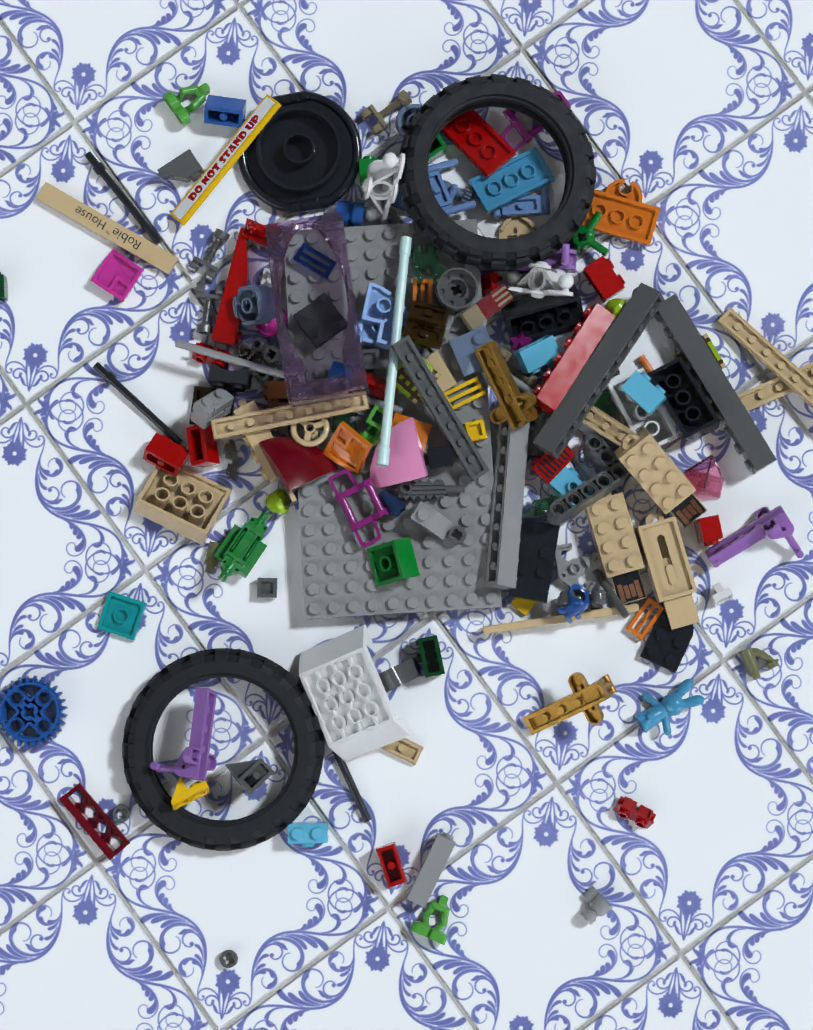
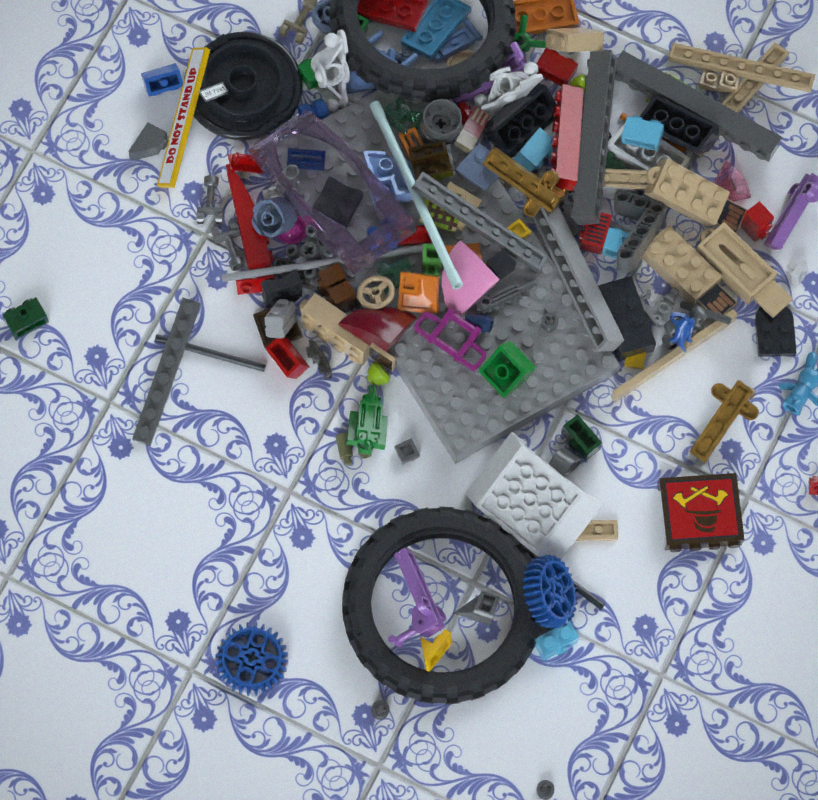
camera: 30 degrees left, 15 degrees down
tan tile [36,182,179,275] -> none
dark red fence [59,783,130,860] -> none
black bar [85,151,162,245] -> none
dark pink plate [90,249,144,302] -> none
teal tile [97,591,147,640] -> none
tan slope [134,467,232,546] -> none
red brick [142,432,189,477] -> none
bright green piece [162,83,210,127] -> none
tan tile [210,389,369,440] -> none
red brick [376,842,407,888] -> none
light grey brick [407,832,456,908] -> none
light grey slope [410,501,454,540] -> none
bright green piece [410,895,450,945] -> none
yellow tile [444,377,486,410] -> none
magenta piece [510,331,532,351] -> none
clear green animal [532,494,561,516] -> none
orange tile [626,597,665,640] -> none
none -> dark grey plate [132,297,201,446]
none -> sticker [198,82,230,102]
none -> flat silver bar [284,164,305,202]
none -> blue gear [522,555,578,628]
none -> tan brick [545,27,604,52]
none -> panel [657,473,745,553]
none -> tan slope [698,70,740,93]

